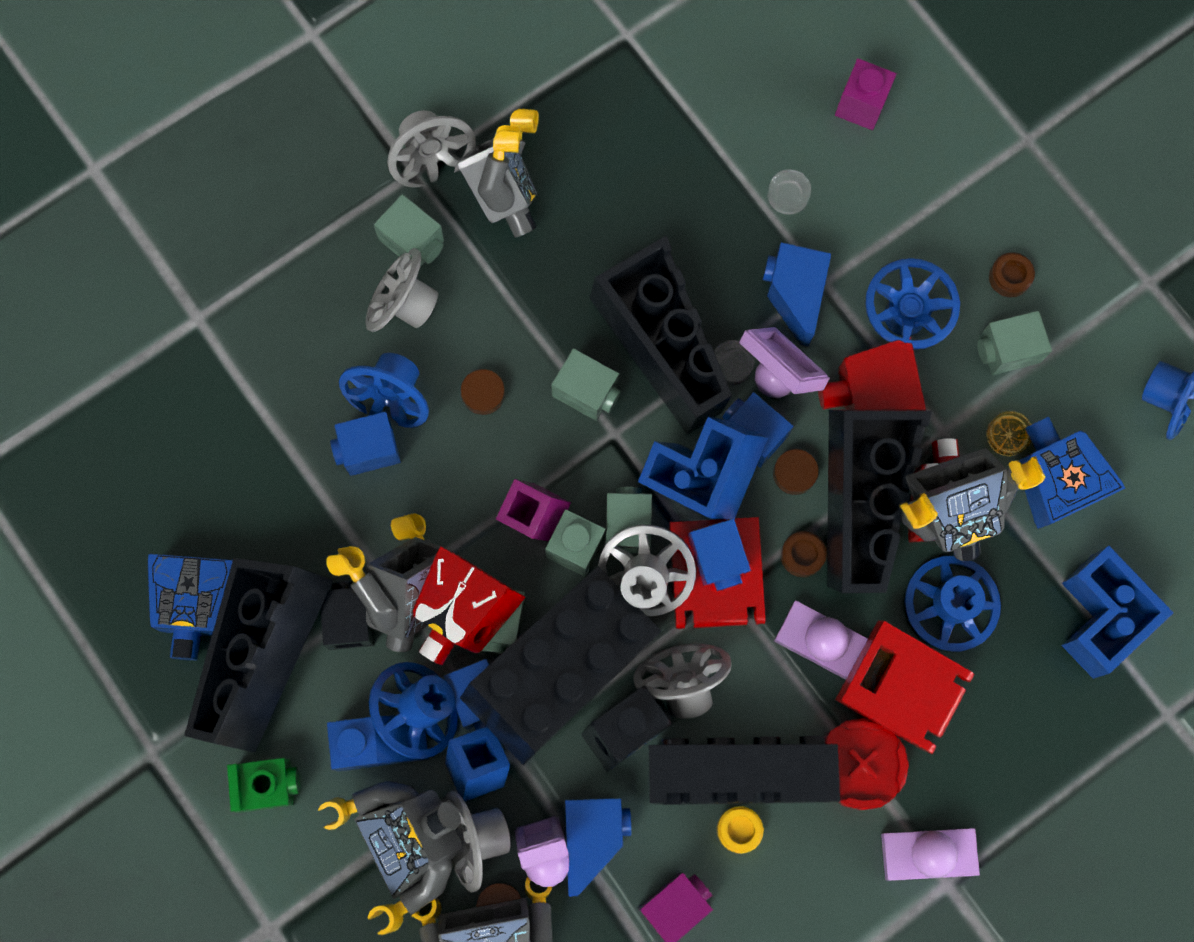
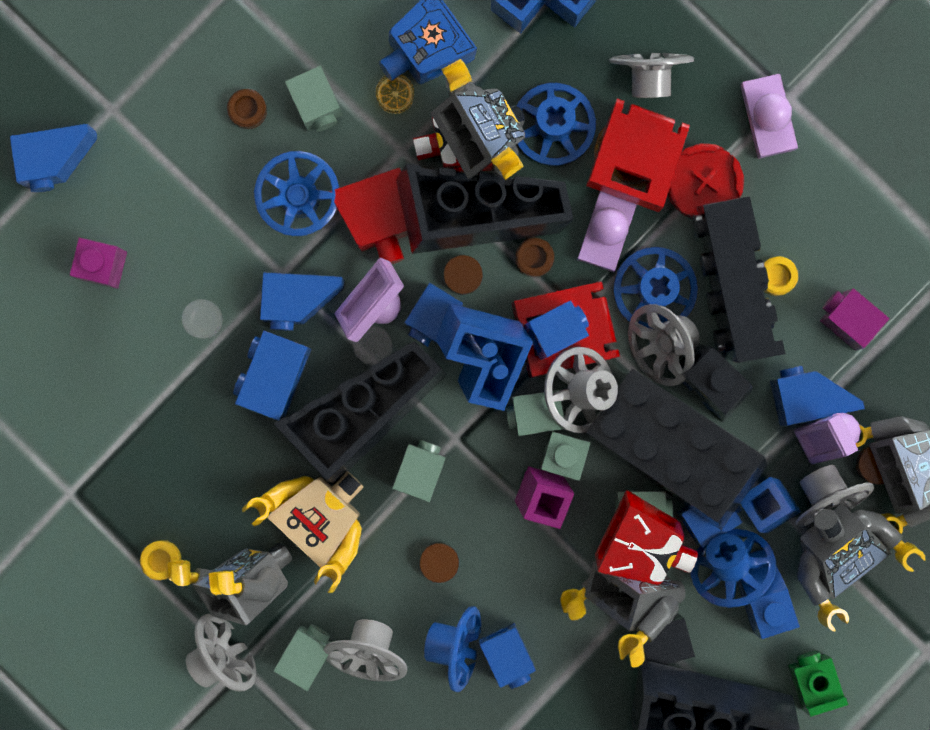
camera: 95 degrees left, 10 degrees up
none -> blue slope [10,124,97,192]
none -> yellow tile [140,540,182,580]
none -> blue brick [233,331,311,421]
none -> torso [242,471,364,593]
none -> light grey wheel [609,53,694,98]
none -> blue wheel [613,247,698,329]

